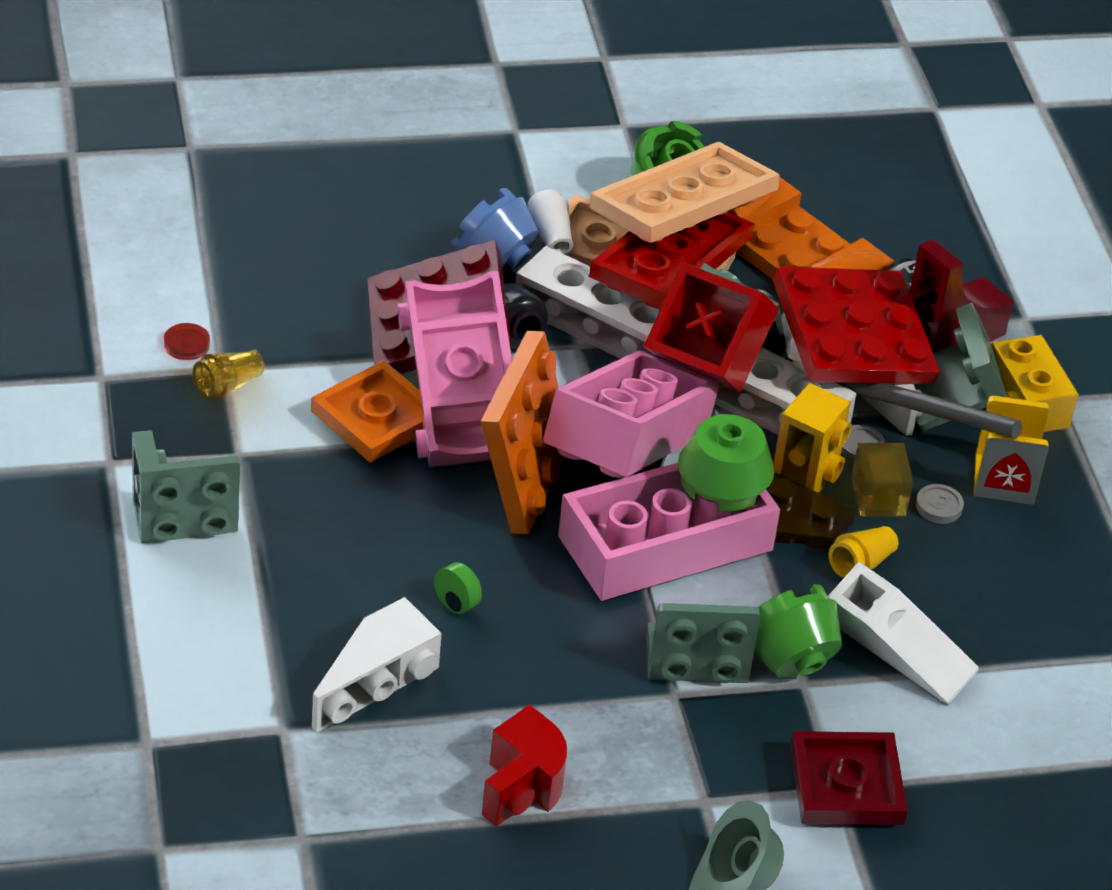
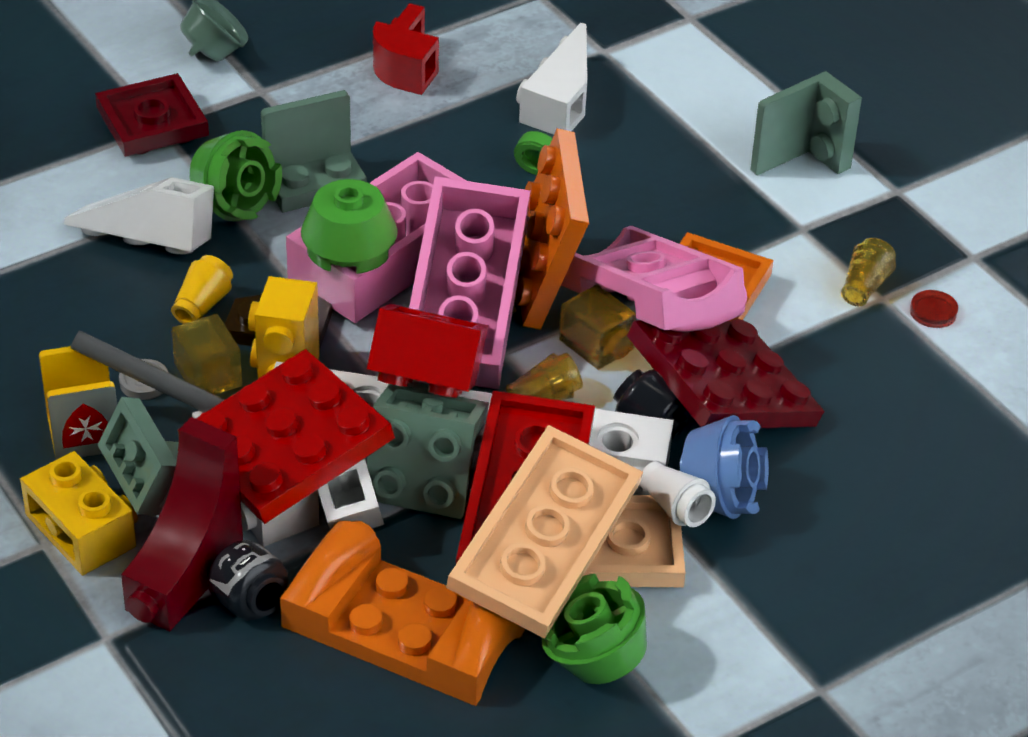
camera: 160 degrees right, 0 degrees up
none -> clear yellow cone [505,353,583,401]

